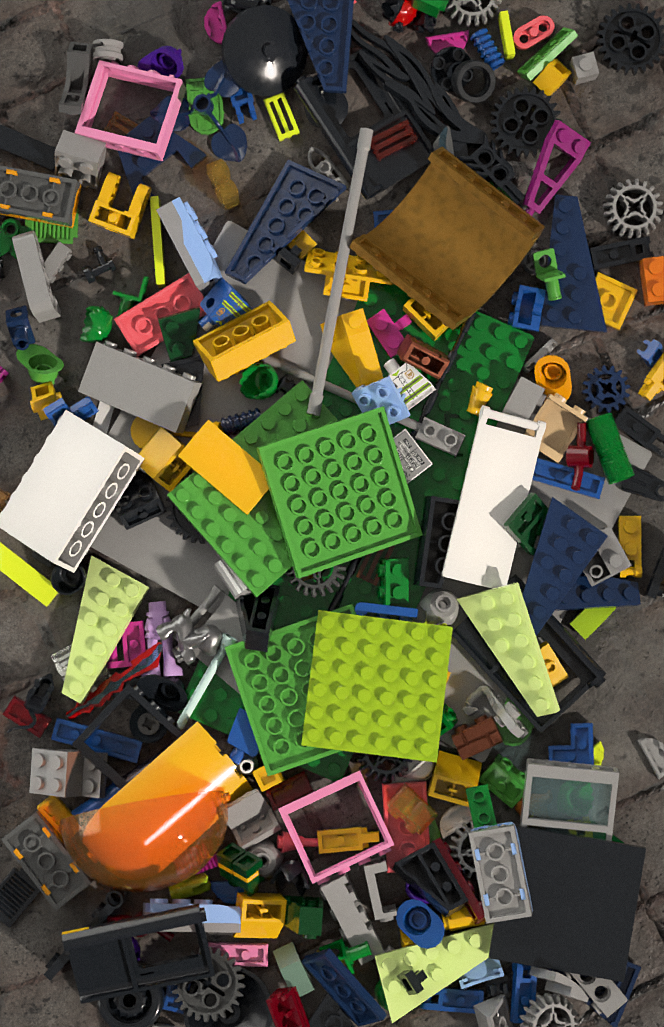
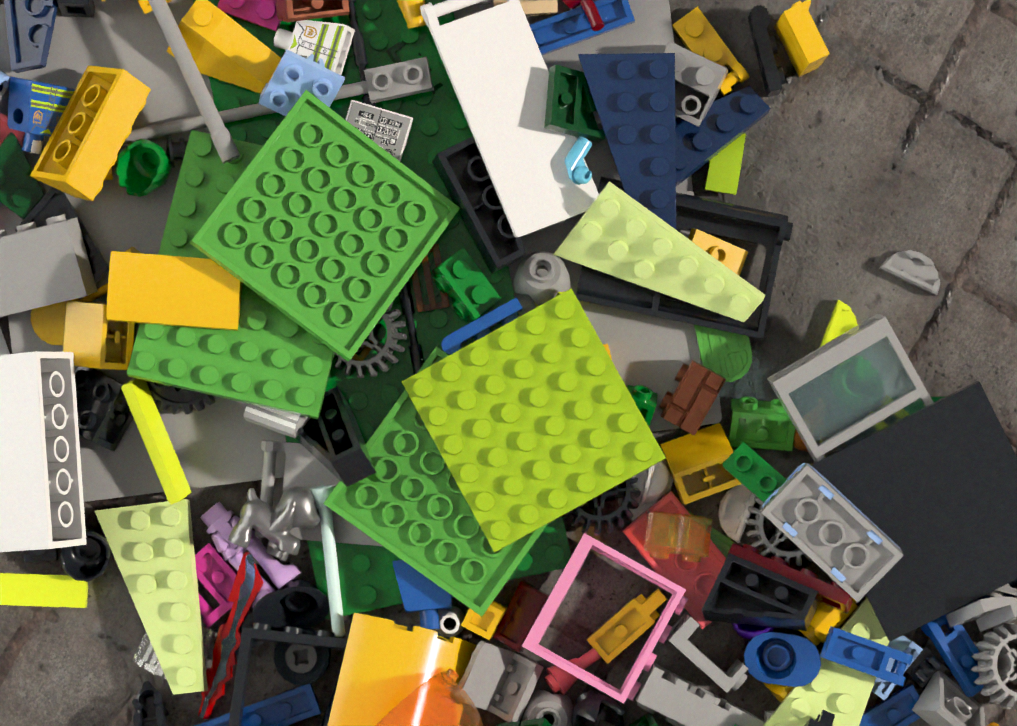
camera: 35 degrees left, 0 degrees up
dark blue piece [221,408,261,436] -> none
light grey animal [462,685,529,739] -> none
blue tile [548,723,594,765] -> none
none -> neon yellow tile [121,378,192,505]
none -> medium azure arm [565,136,592,185]
none -> blue plate [820,626,913,686]

